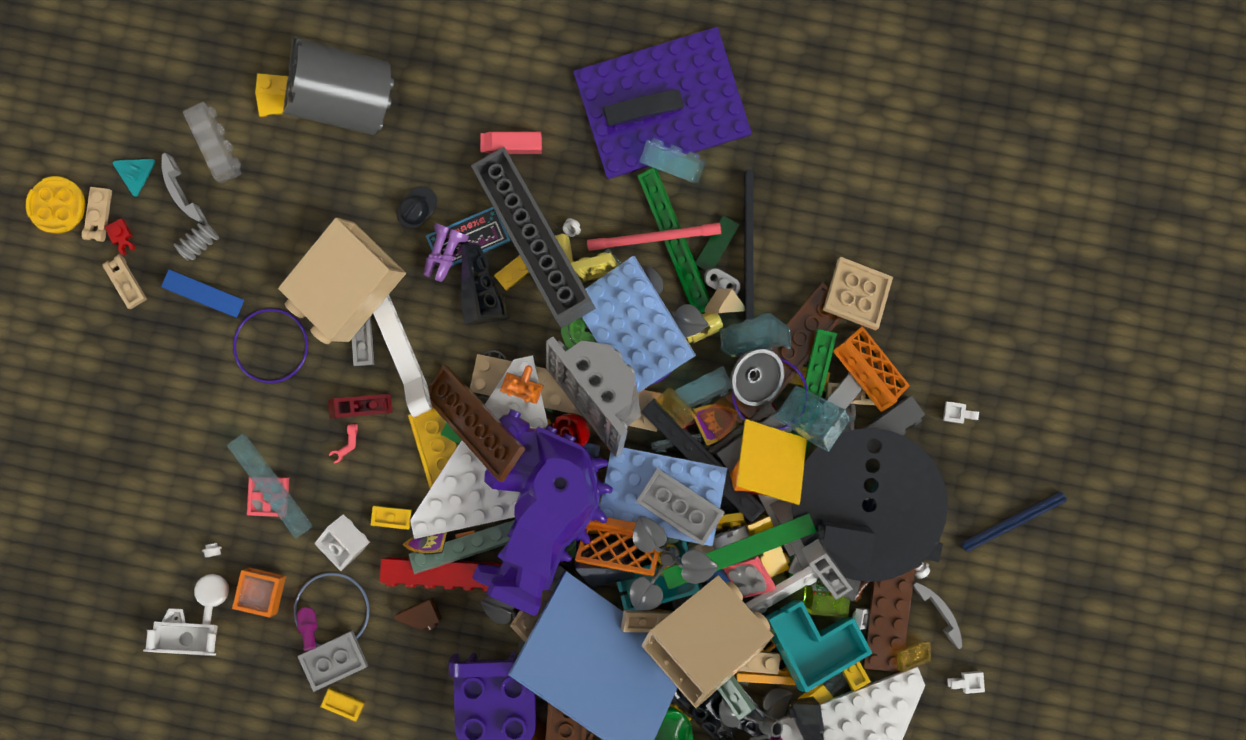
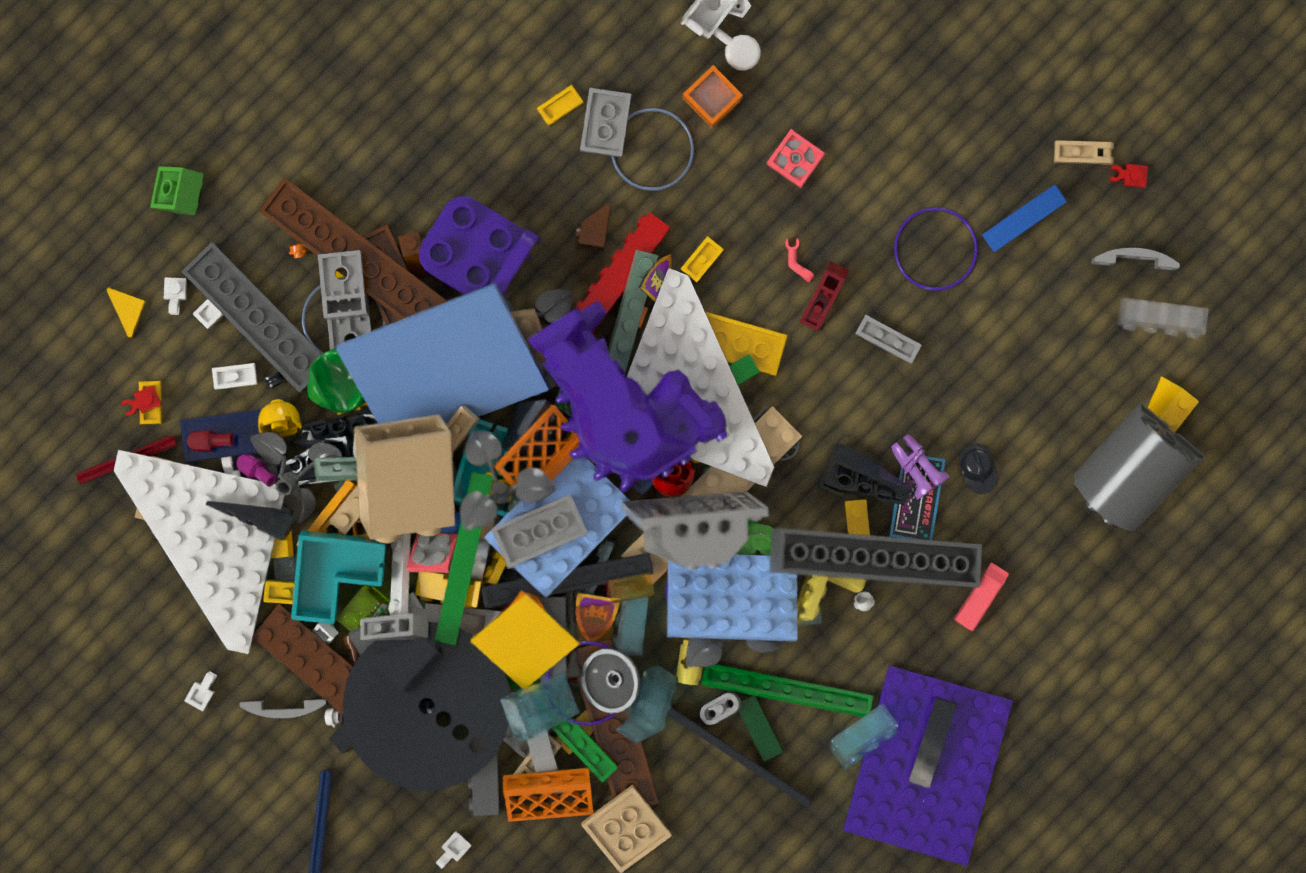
camera: 125 degrees right, 0 degrees up
yellow tile [26,176,86,234] -> none
tan plate [82,187,112,242] -> none
teal piece [113,159,156,197] -> none
light grey piece [174,221,219,261] -> none
white plate [202,543,222,557] -> none
clear light blue tile [227,434,313,539] -> none
tan brick [278,218,406,344] -> none
magenta arm [297,607,318,651] -> none
white slope [315,514,370,571] -> none
white beam [373,295,432,417] -> none
reddish brown plate [428,365,526,482] -> none
orange piece [500,365,544,404] -> none
coral piece [587,222,721,251] -> none
tan slope [705,288,745,313] -> none
clear yellow plate [897,641,931,672] -> none

